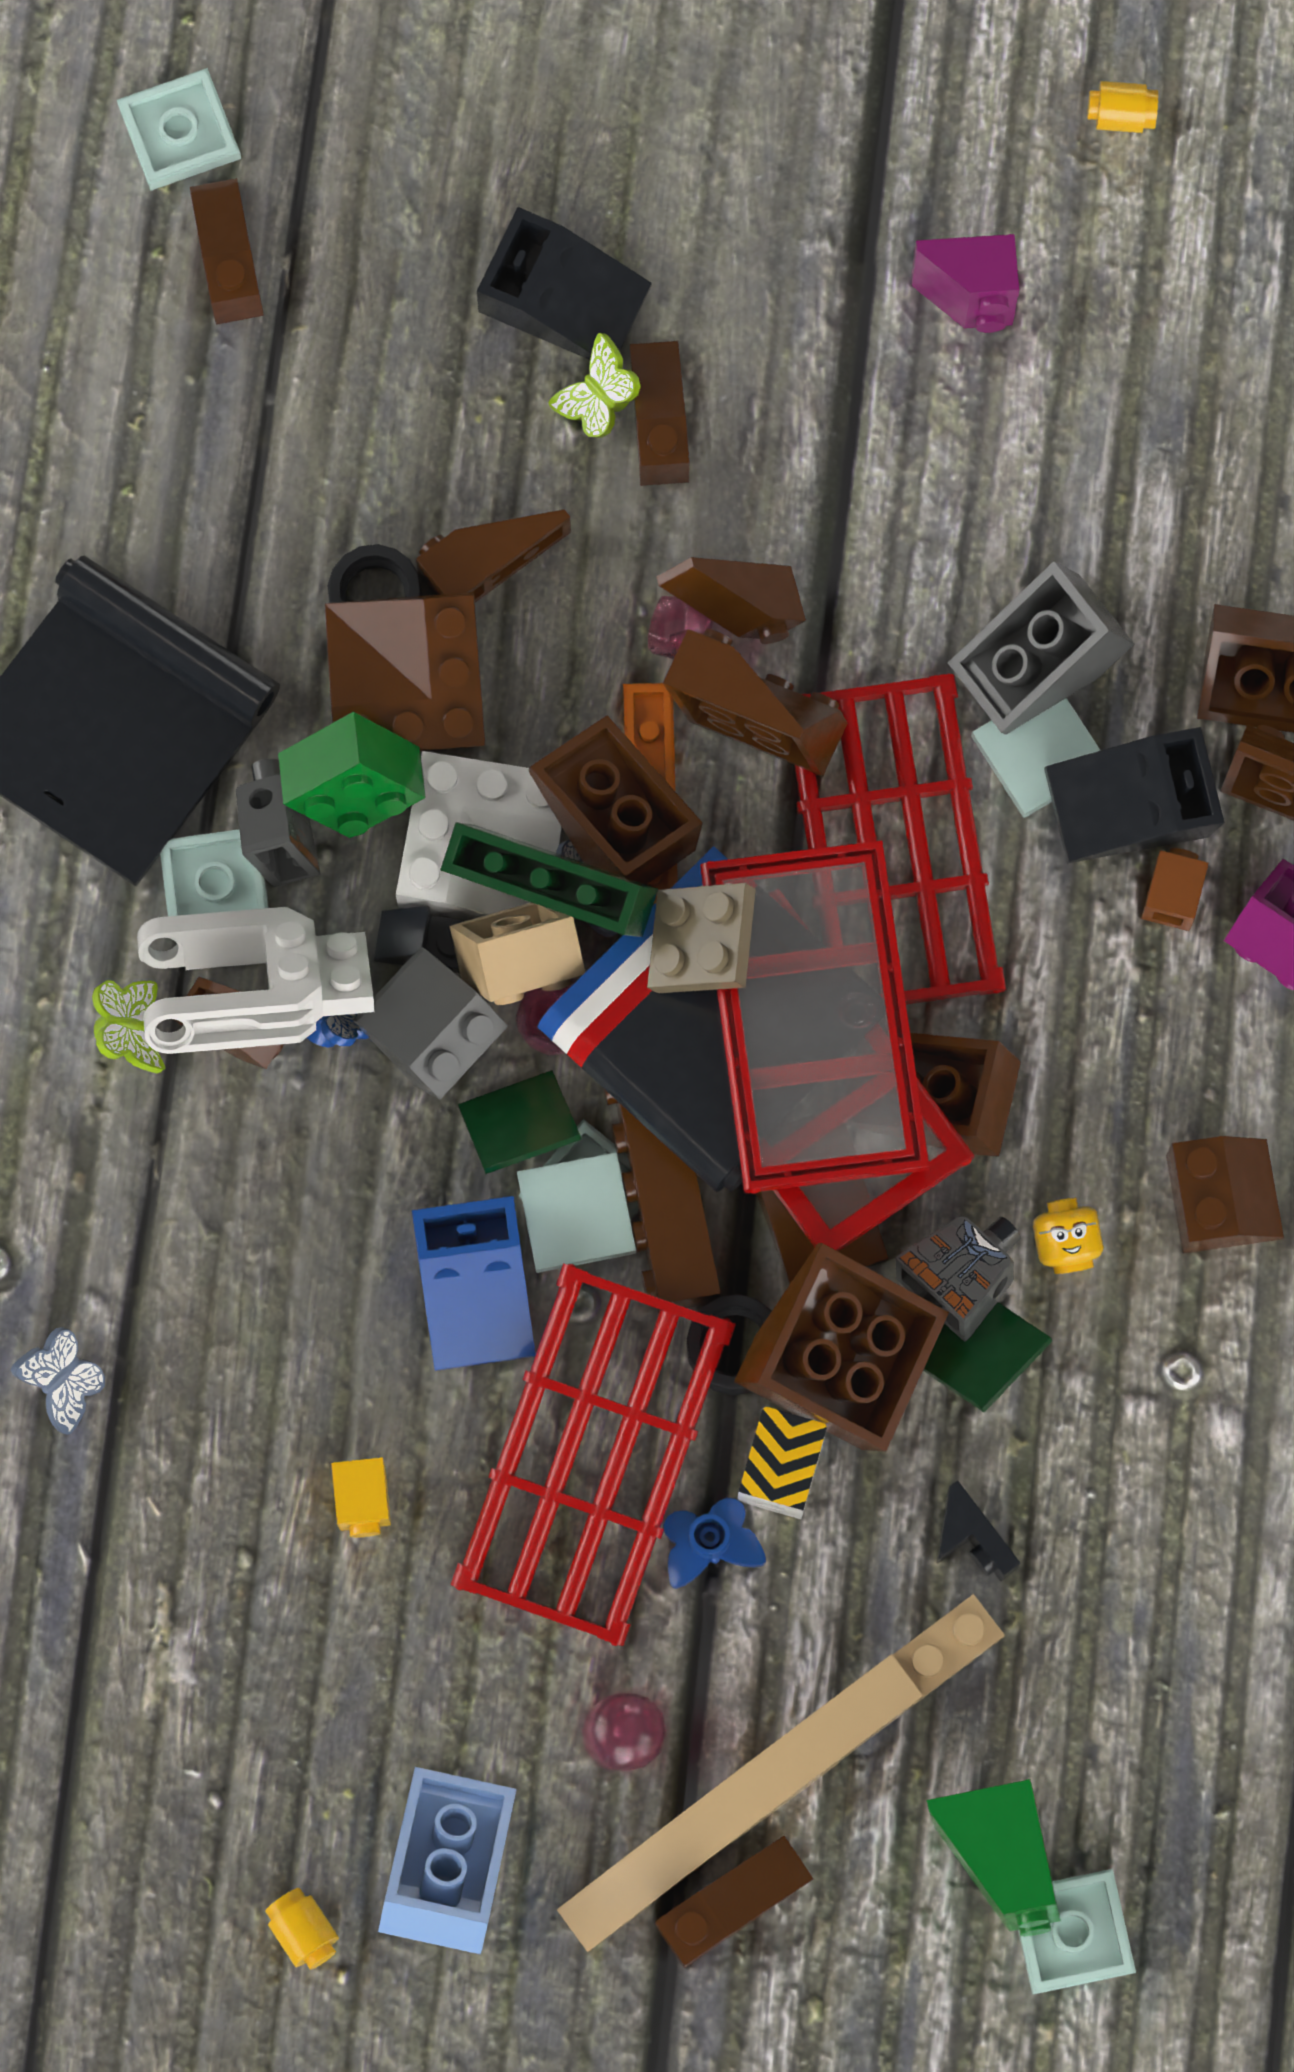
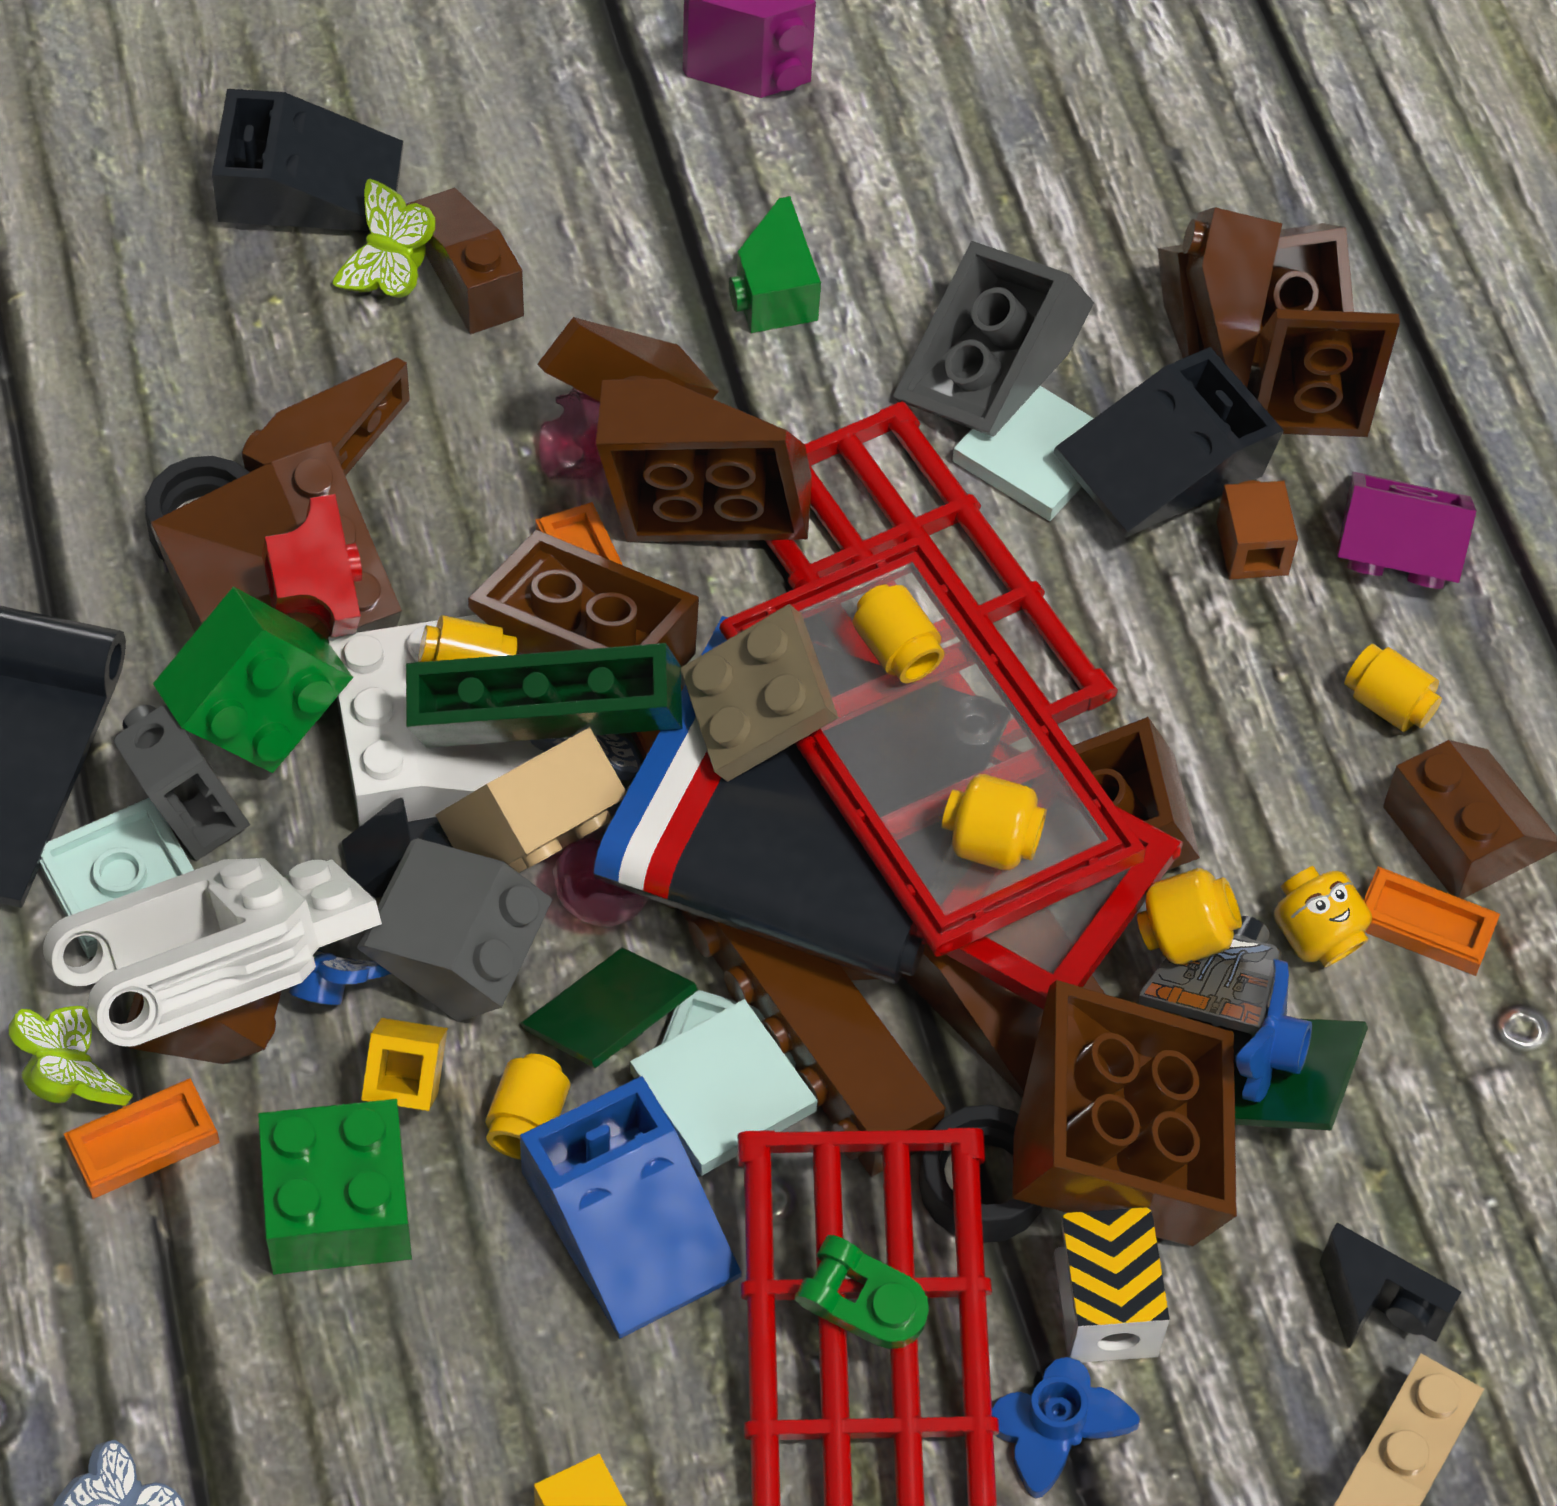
camera: 25 degrees left, 20 degrees down
none -> orange tile [64,1078,220,1199]
none -> green brick [258,1099,412,1275]
none -> red brick [262,494,362,638]
none -> yellow brick [361,1018,448,1111]
none -> yellow brick [418,615,517,662]
none -> yellow brick [485,1054,571,1160]
none -> green slope [729,196,821,333]
none -> green plate [794,1235,929,1349]
none -> yellow brick [852,584,945,683]
none -> yellow head [942,774,1047,870]
none -> yellow head [1137,868,1242,965]
none -> reddish brown slope [1183,207,1282,388]
none -> blue animal [1236,959,1312,1102]
none -> yellow brick [1344,644,1442,732]
none -> orange tile [1363,866,1500,976]

